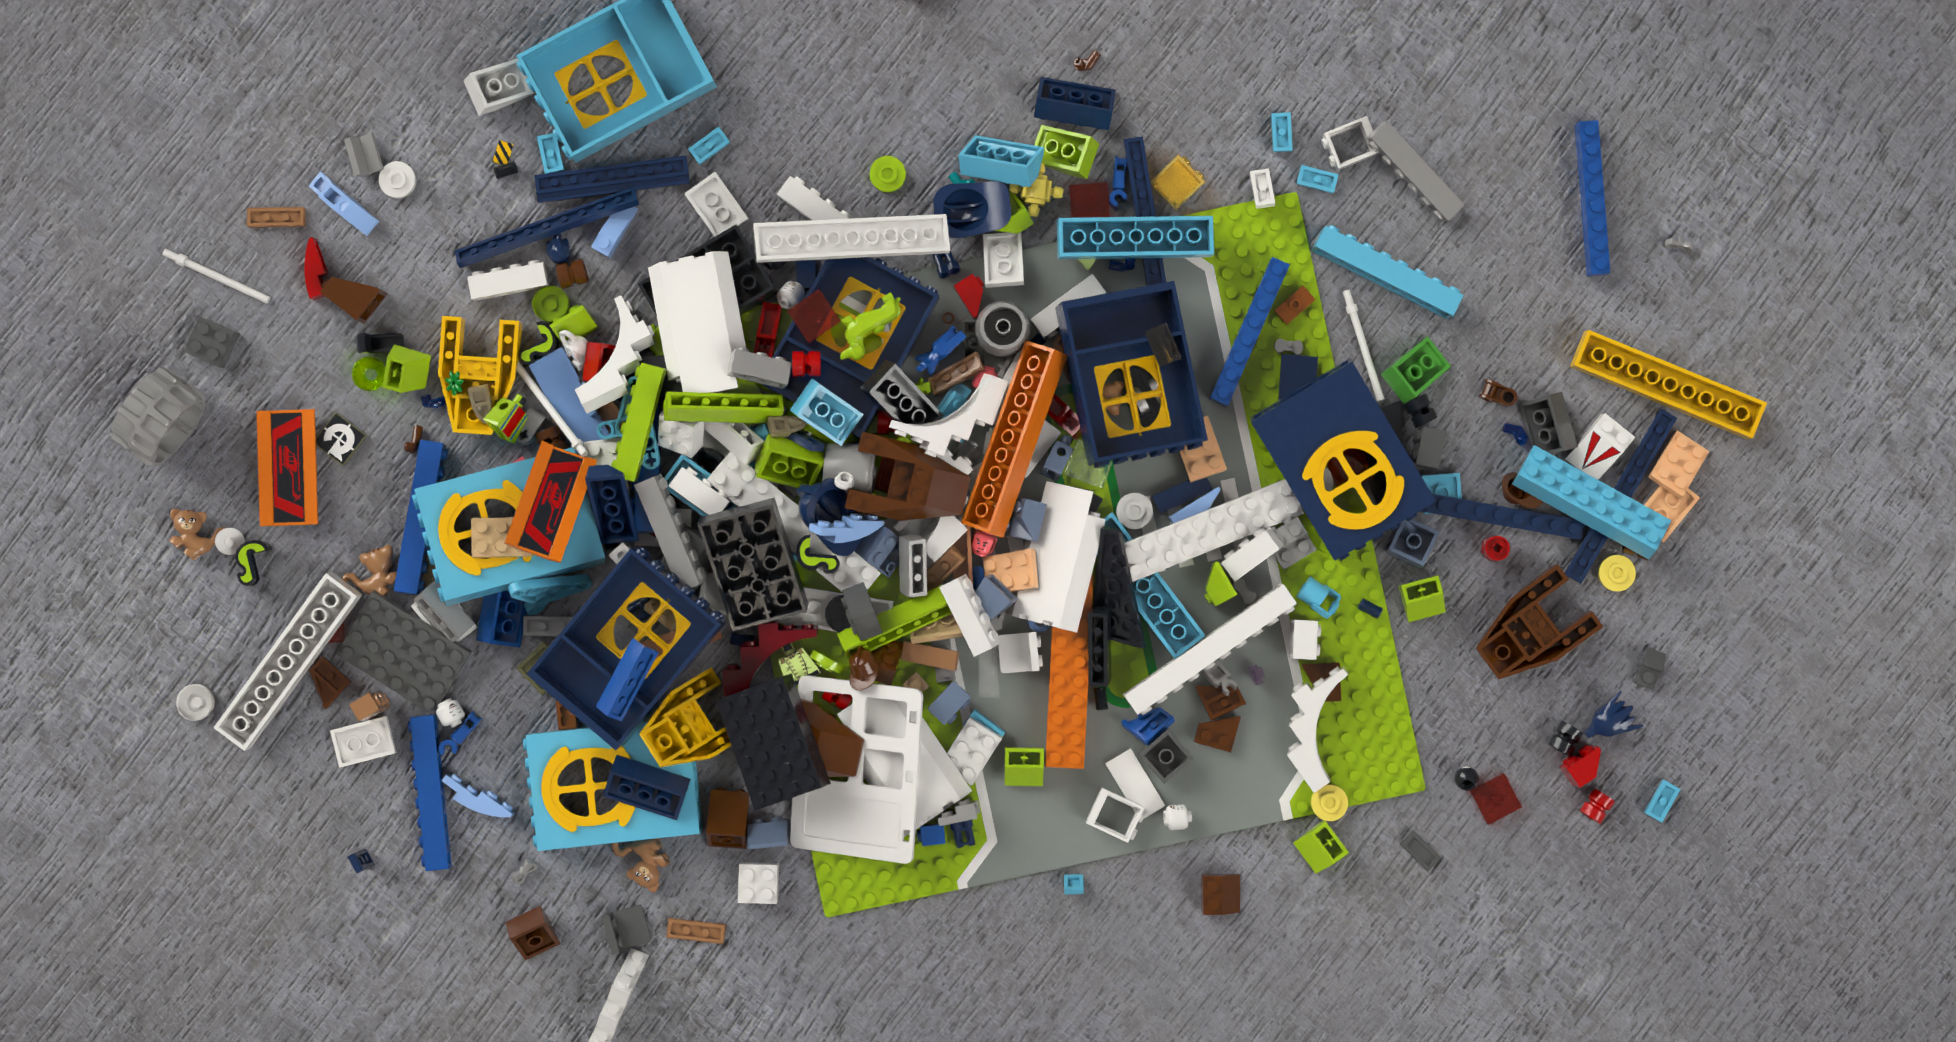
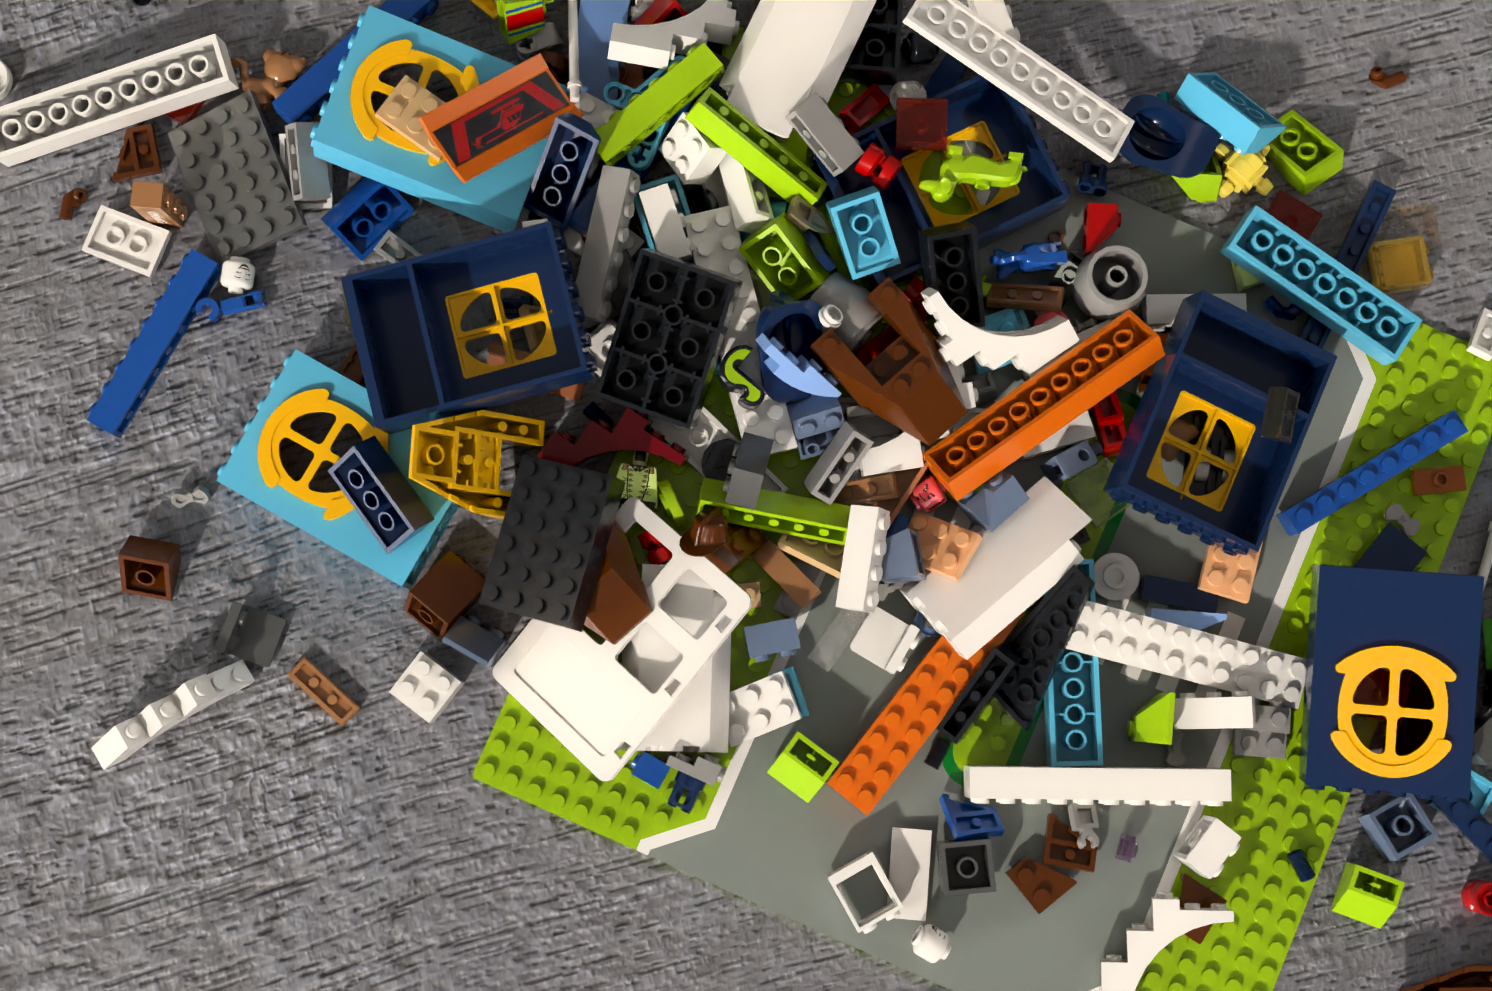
camera: 30 degrees right, 5 degrees down
dark blue tile [347,849,375,873] -> none
light blue slope [442,773,515,817] -> none
medium azure beam [508,574,592,615] -> none
blue panel [596,638,659,721] -> none
medium nougat animal [611,838,670,893] -> none
lime piece [869,156,906,193] -> none
white plate [983,232,1024,288] -> none
dark blue slope [1034,77,1116,130] -> none
medium azure plate [1064,874,1084,894] -> none
blue piece [1108,156,1127,210] -> none
medium azure piece [1296,576,1341,619] -> none
none -> reddish brown arm [59,188,88,221]

